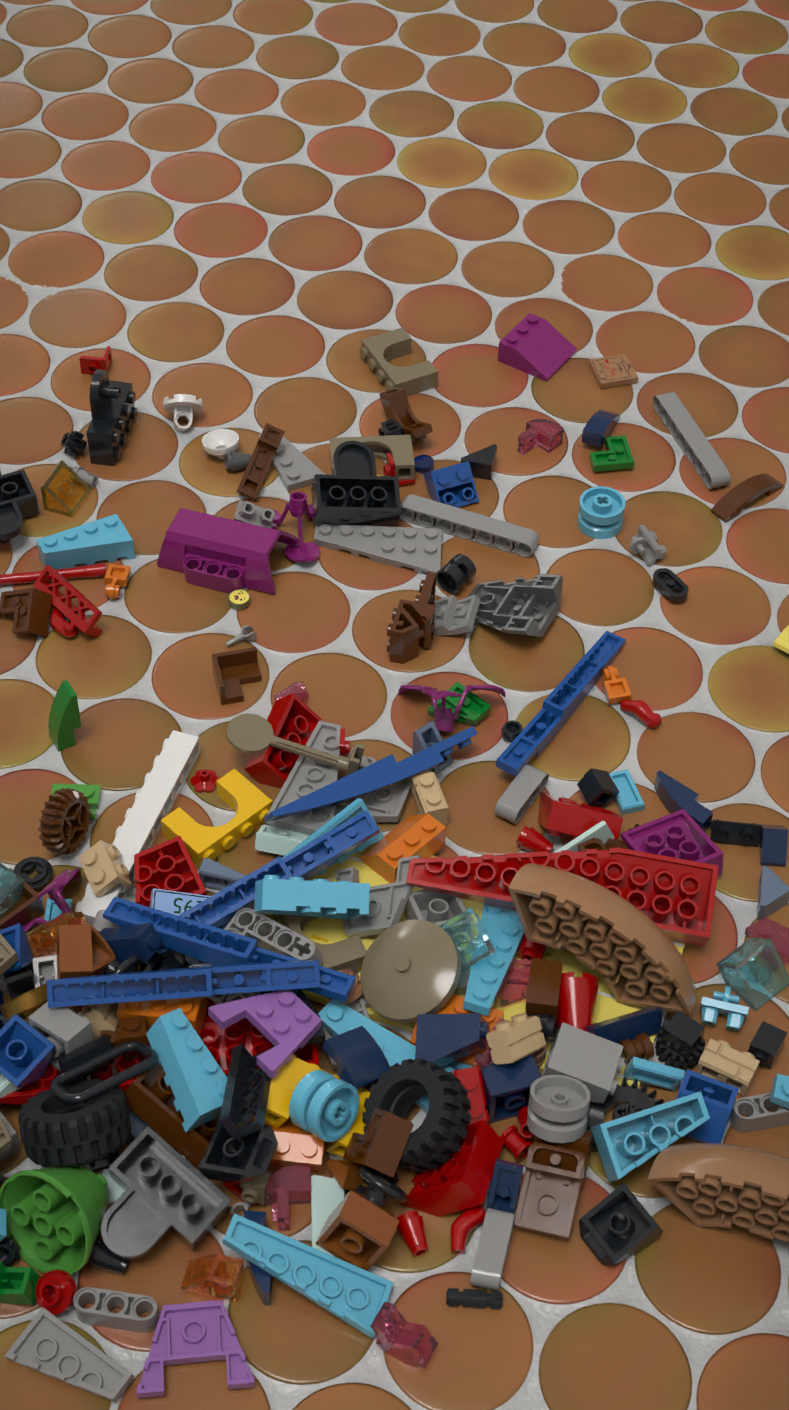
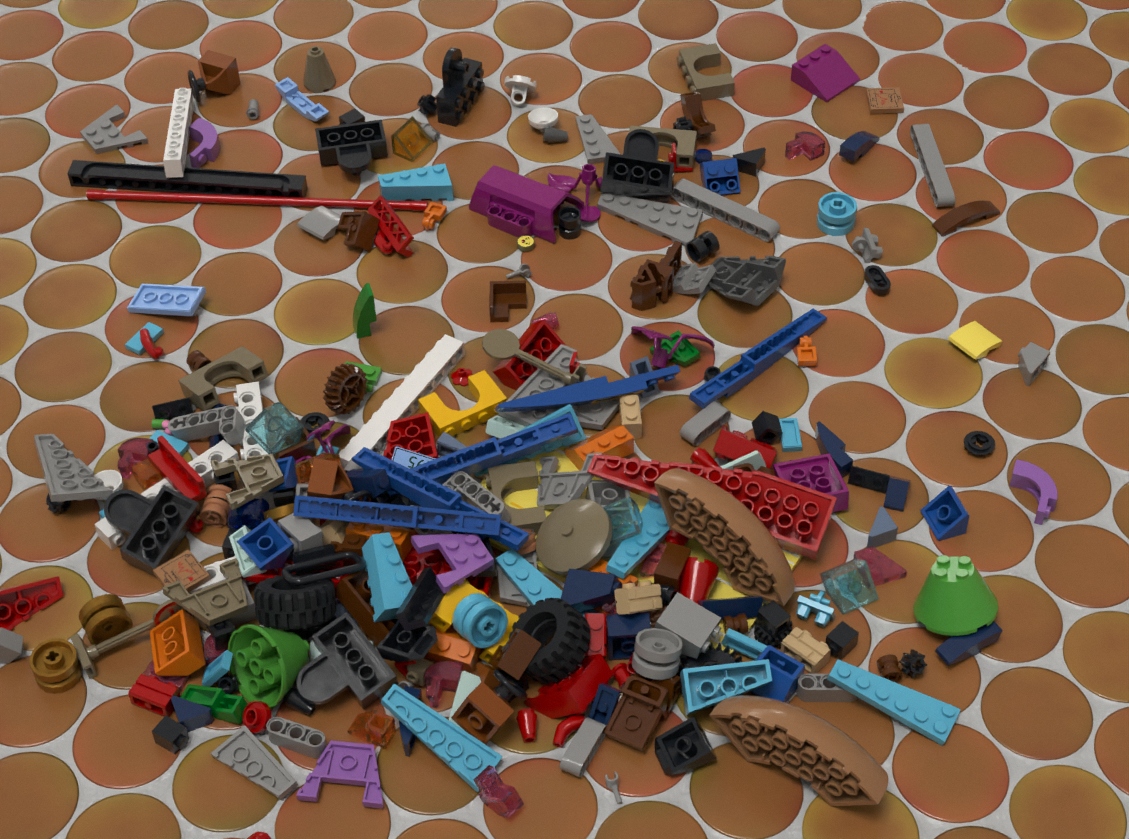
camera: 15 degrees right, 0 degrees up
tan bracket [78,840,131,897] -> none
red bracket [79,346,112,375] -> none
light grey hips [233,500,275,528] -> none
reddish brown slope [236,423,285,500] -> none
medium azure wedge [254,875,370,920] -> none
dark blue slope [322,1026,390,1090] -> none
black axle [446,1288,503,1309] -> none
green plate [589,436,634,472] -> none
red arm [620,700,662,729] -> none
none -> black wheel [558,206,581,240]
none -> light grey hand [605,772,622,804]

